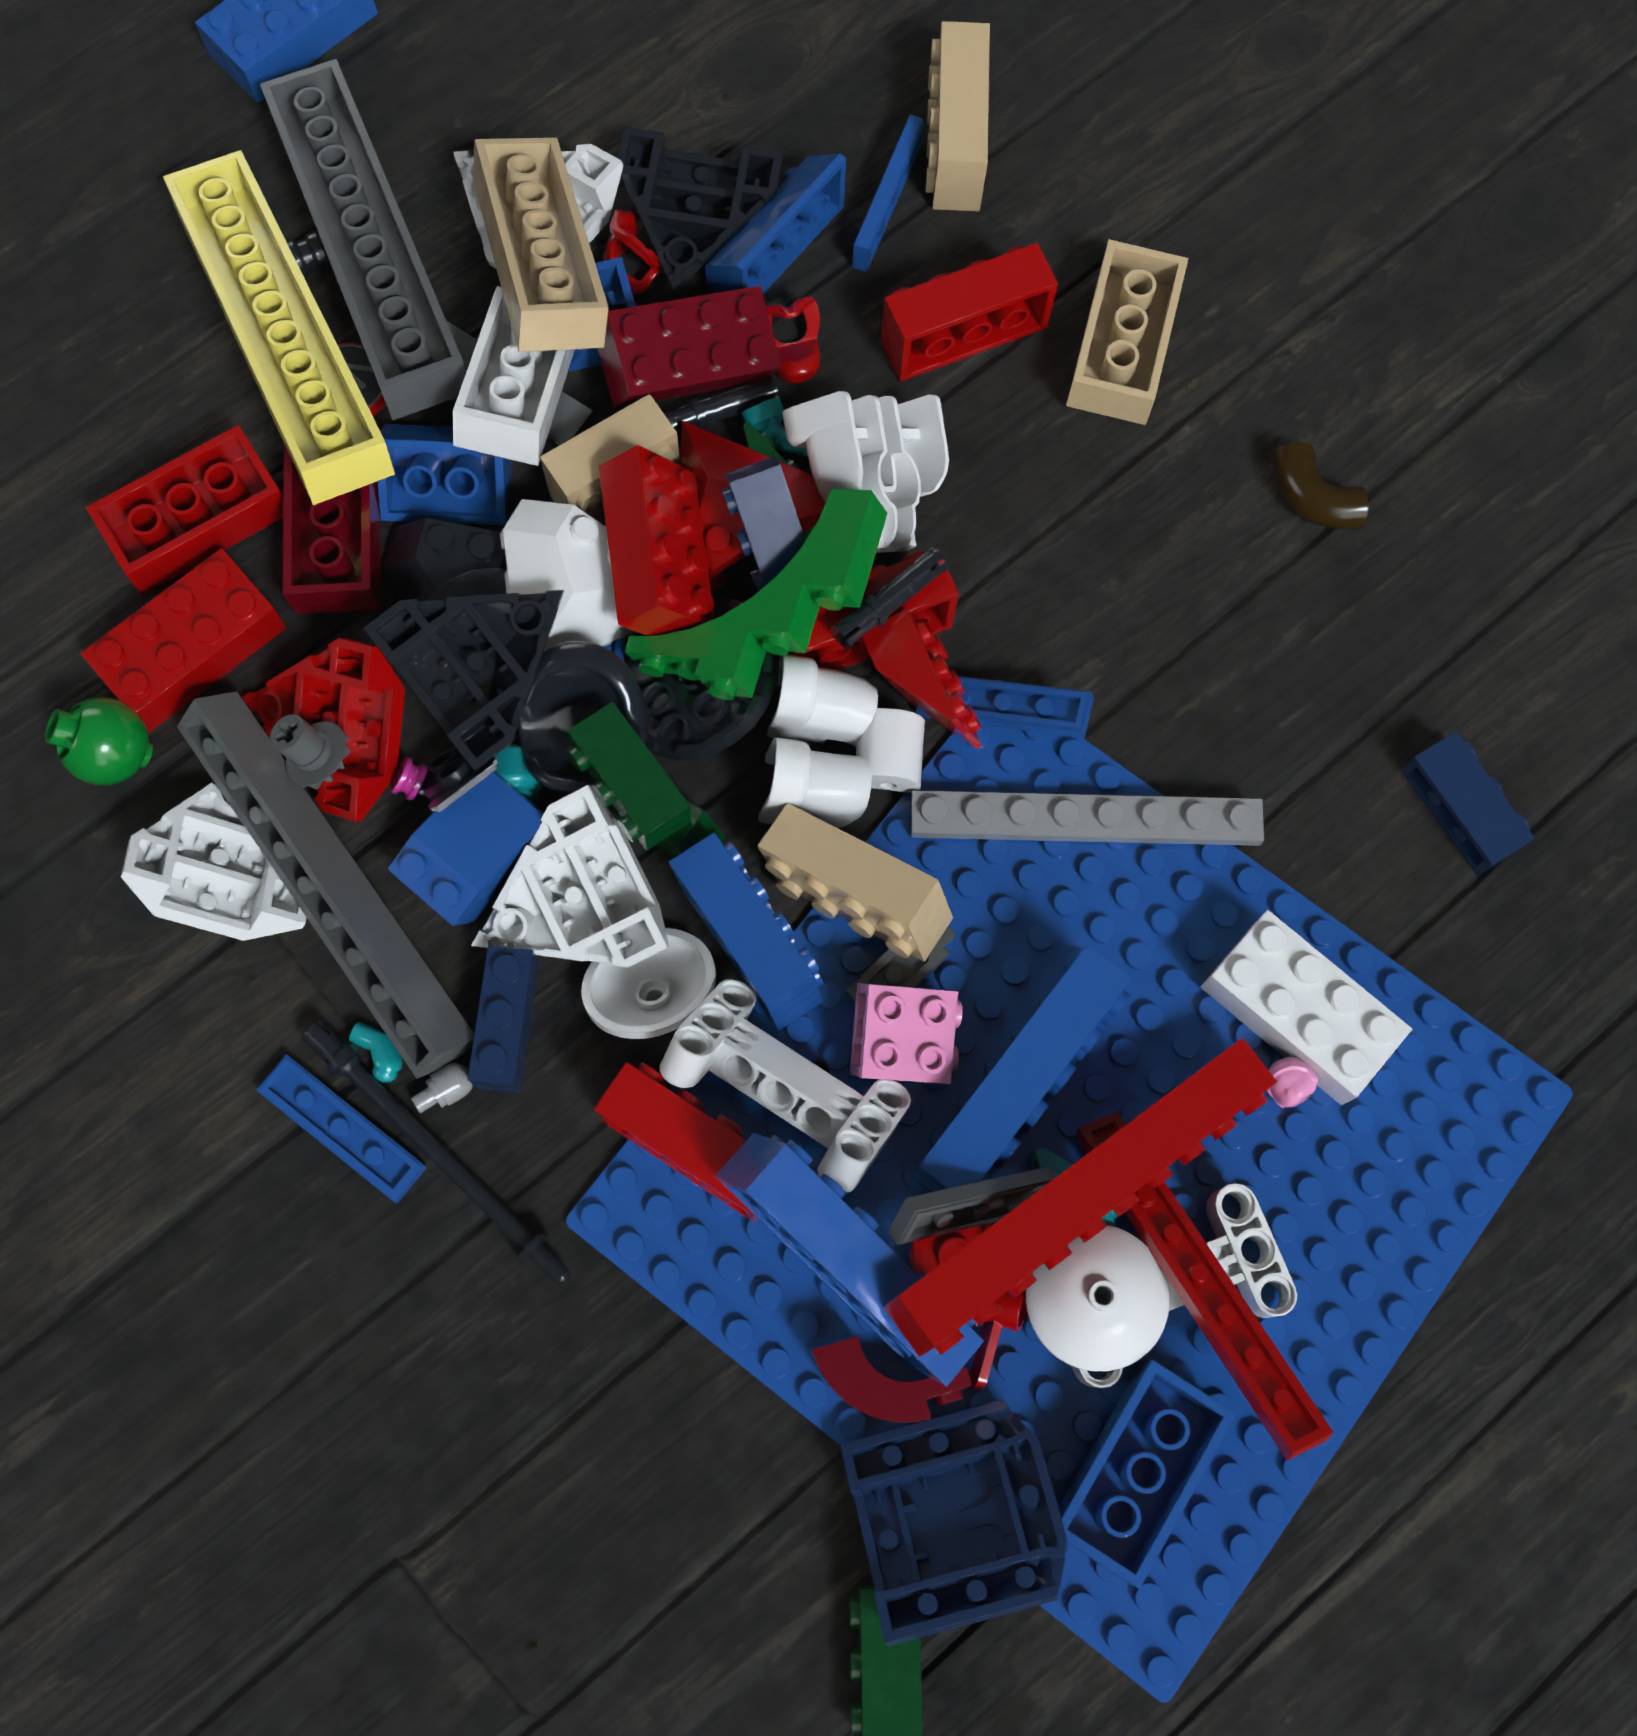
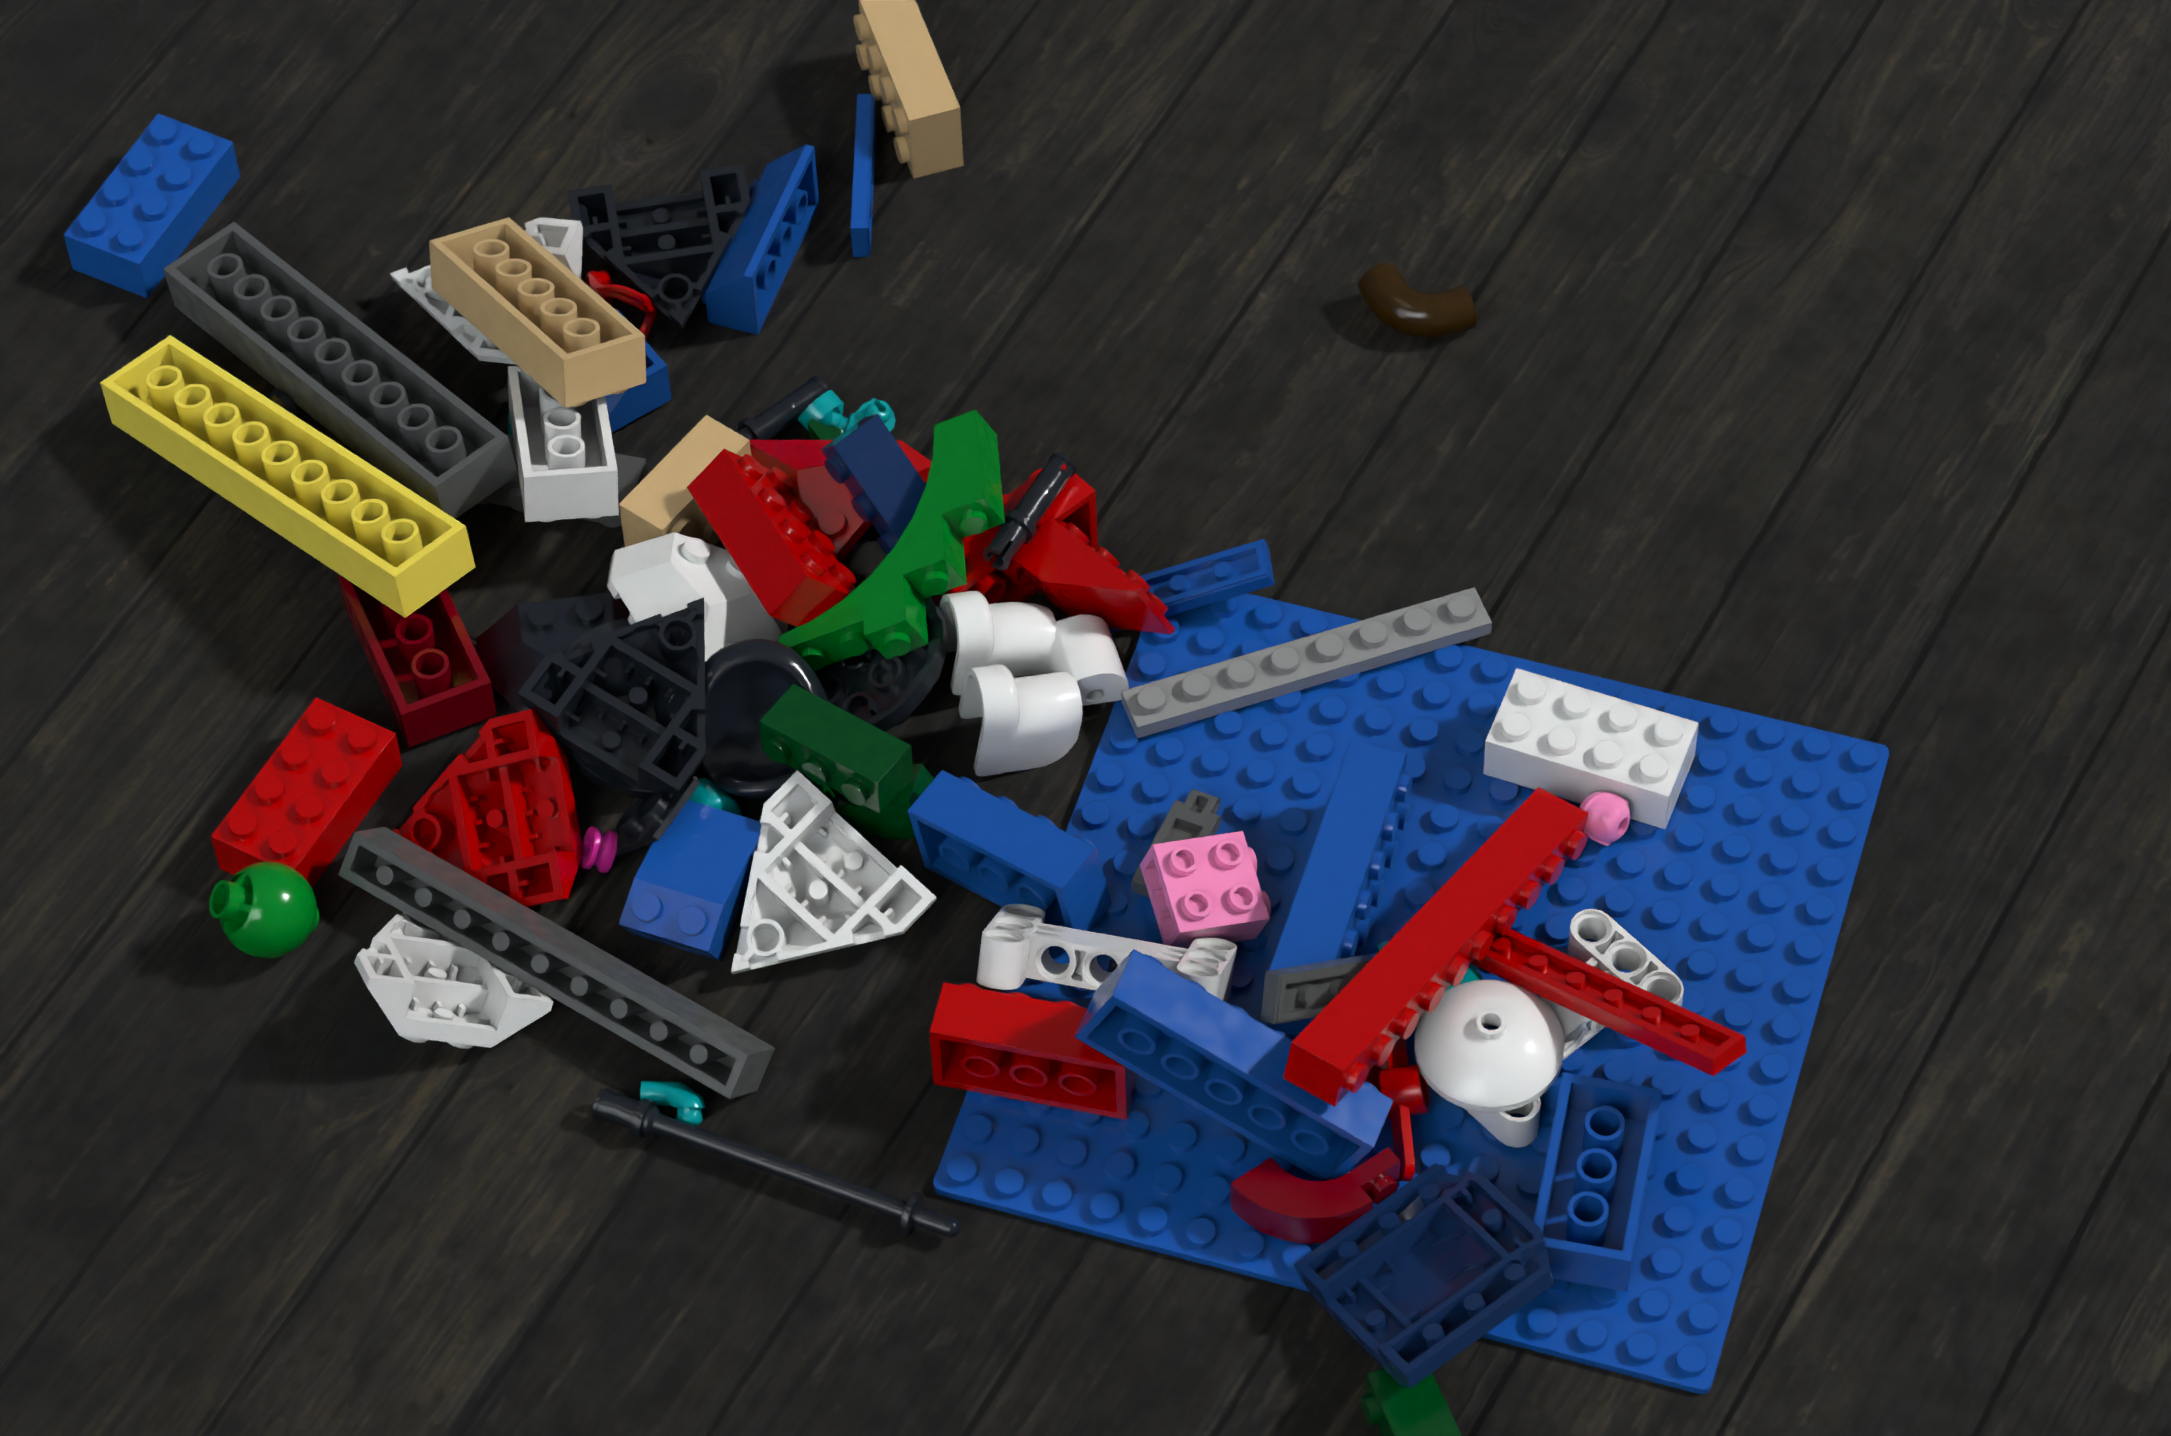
camera: 15 degrees left, 20 degrees down
red brick [86,425,283,596] -> none
blue tile [256,1054,427,1204] -> none
dark grey gear [270,714,351,790] -> none
blue slope [378,424,512,526] -> none
light grey cylinder [411,1063,473,1113] -> none
dark blue brick [468,946,540,1093] -> none
white dish [581,928,716,1039] -> none
dark red brick [598,286,782,409] -> none
tan brick [758,803,953,962] -> none
red piece [766,296,820,384] -> none
white piece [782,391,949,553] -> none
red brick [881,242,1058,382] -> none
tan brick [1066,239,1189,425] -> none
dark blue brick [1401,731,1535,876] -> none

